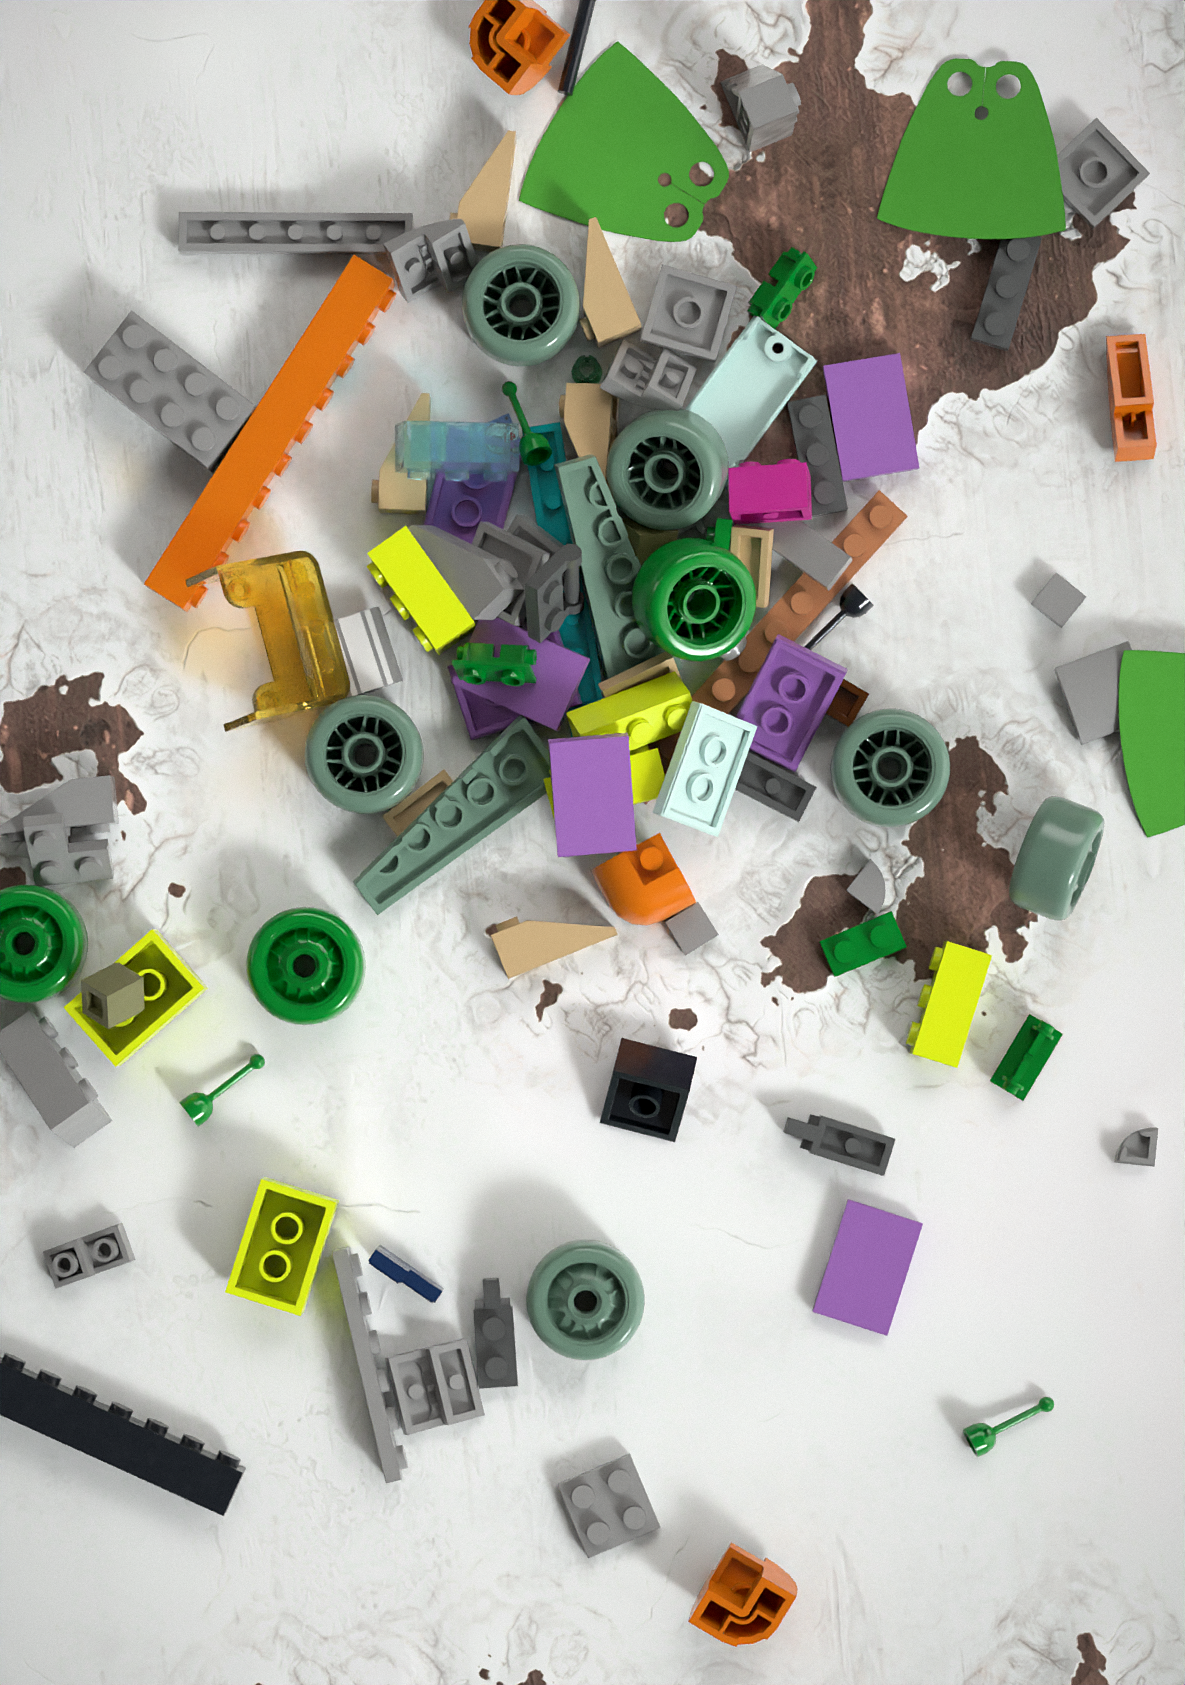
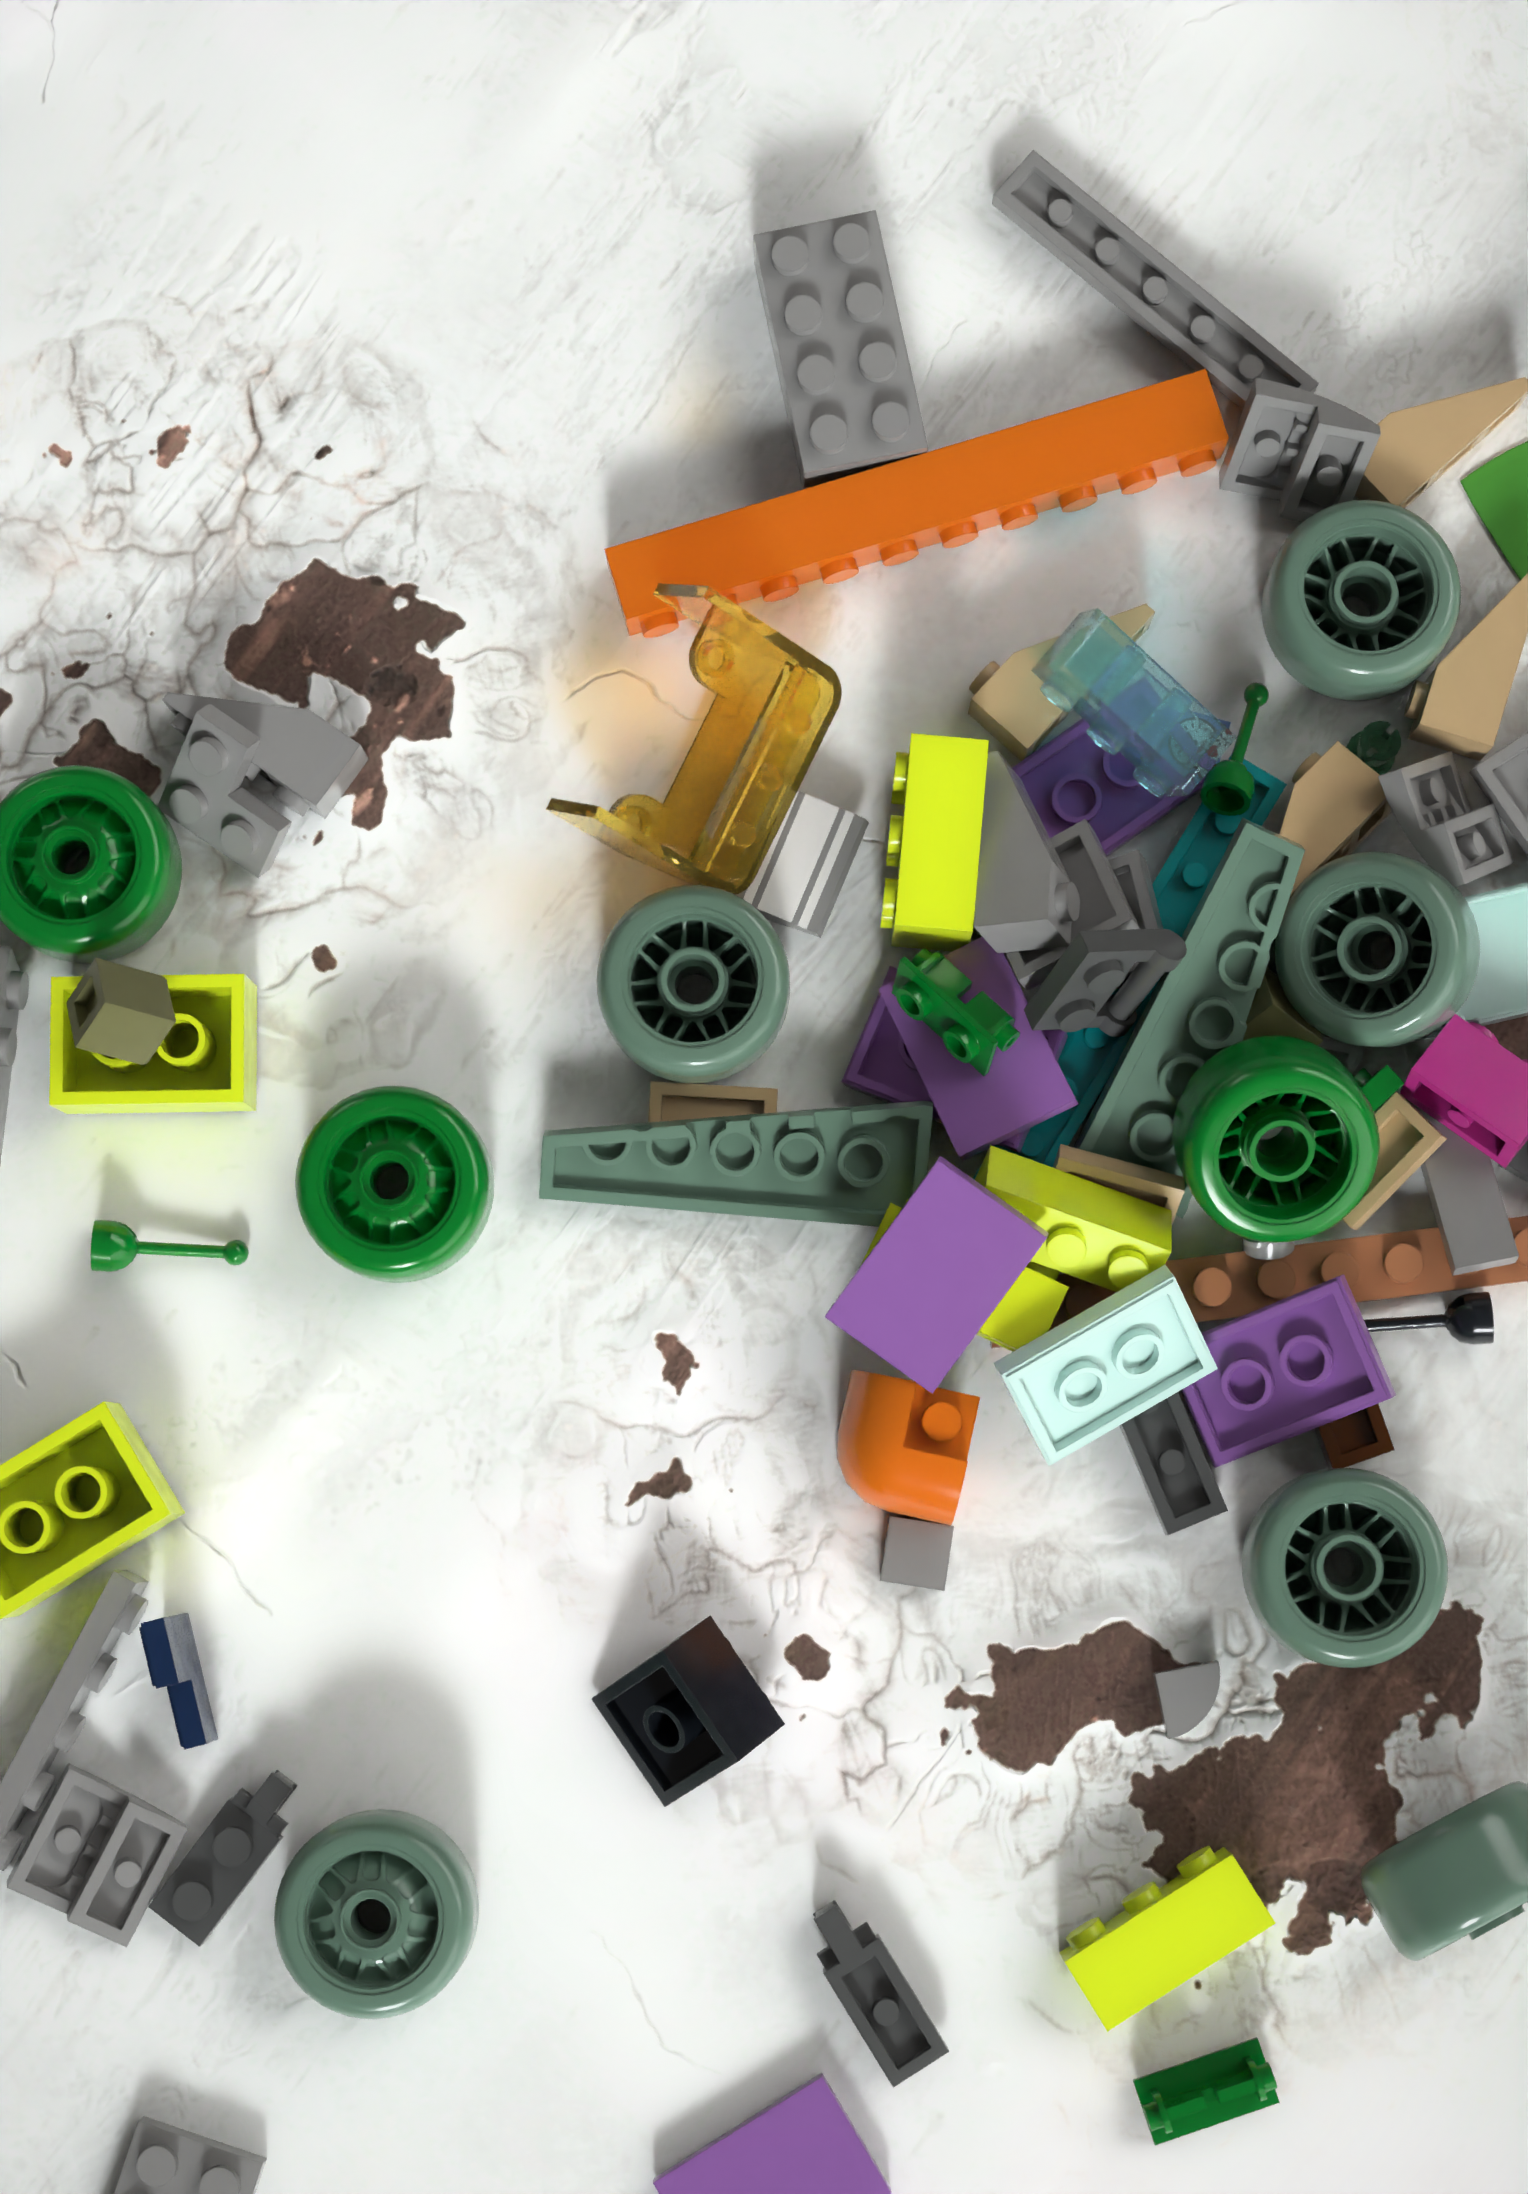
camera: 45 degrees right, 5 degrees down
tan slope [491,916,618,979] -> none
green plate [819,911,907,977] -> none

